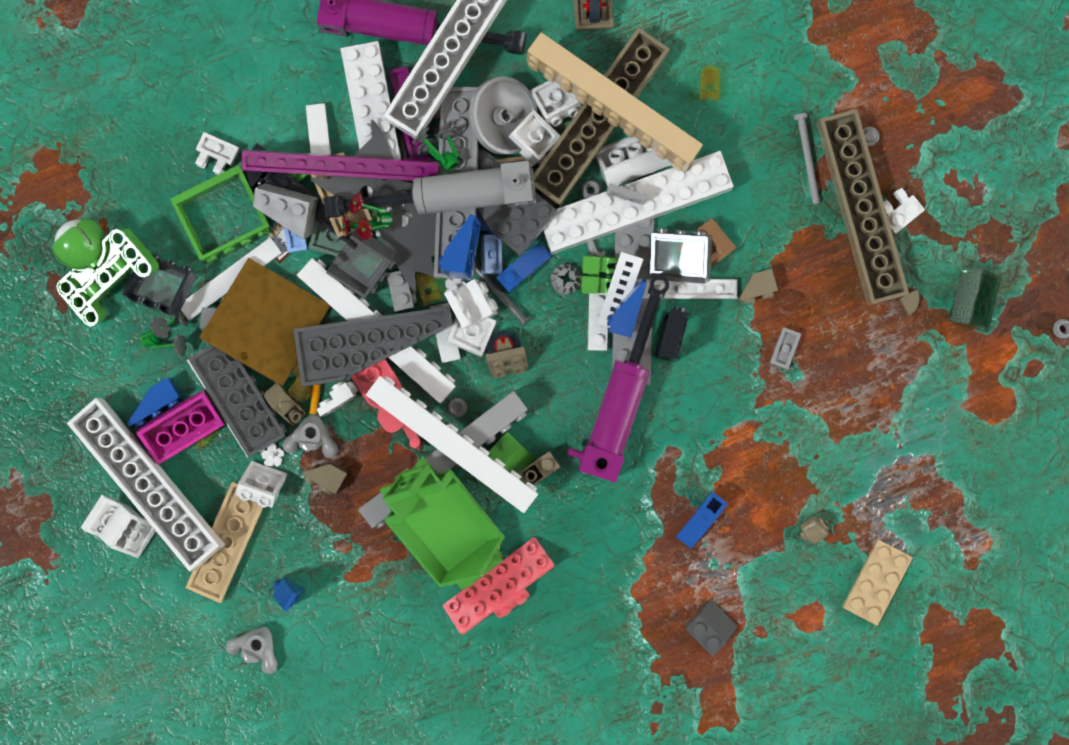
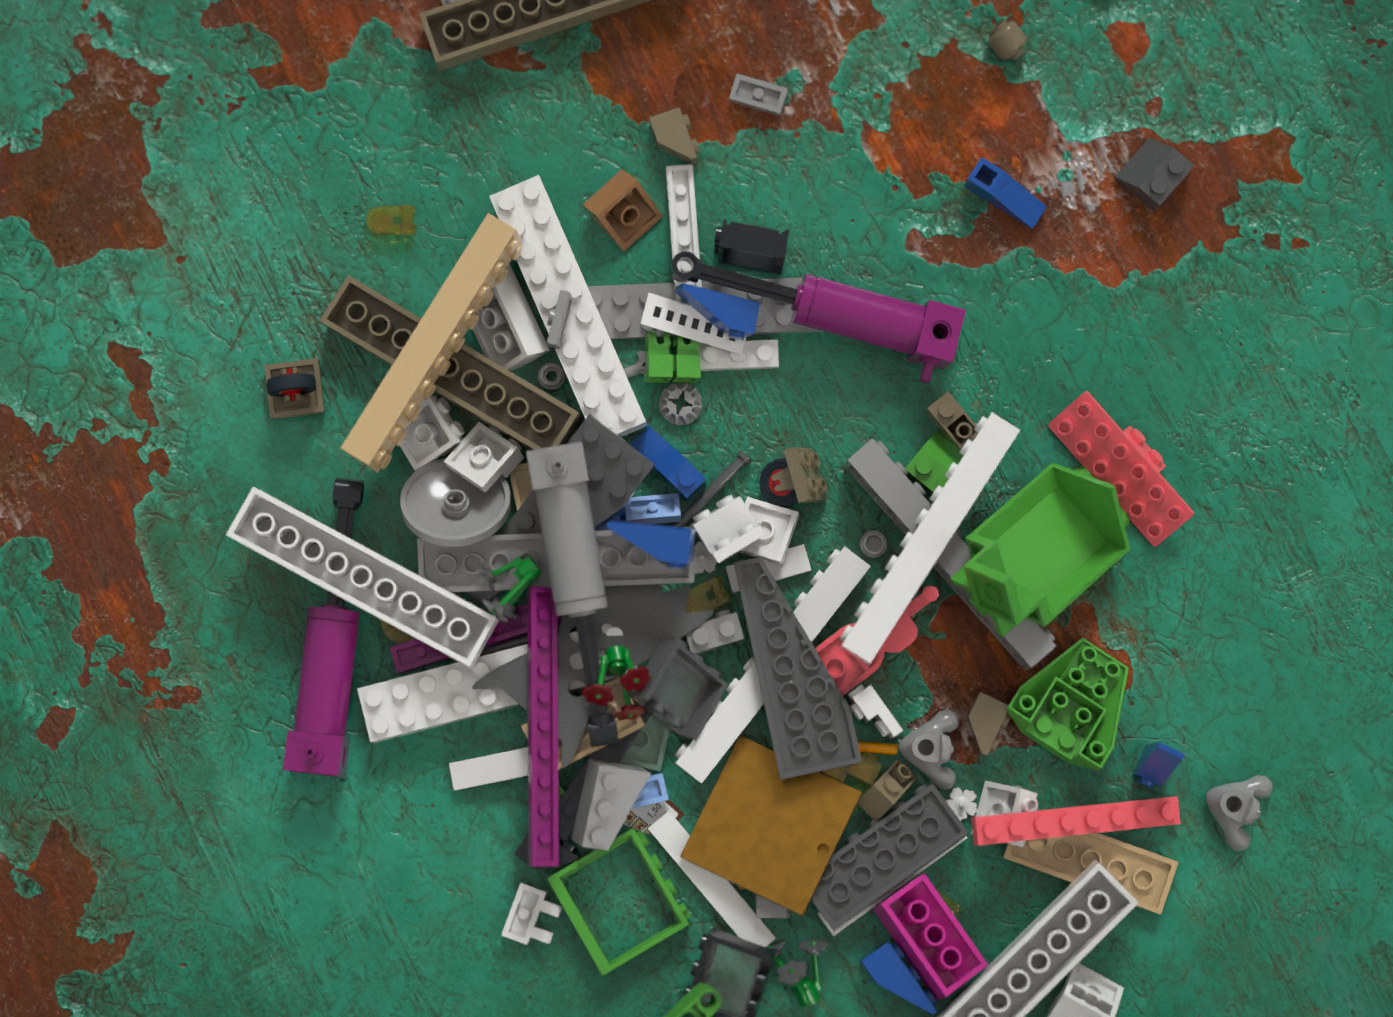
camera: 90 degrees left, 5 degrees down
window [649,228,712,284] -> none
light grey bar [794,113,820,205] -> none
none -> coral plate [971,796,1181,845]
none -> bright green wedge [1006,638,1129,770]

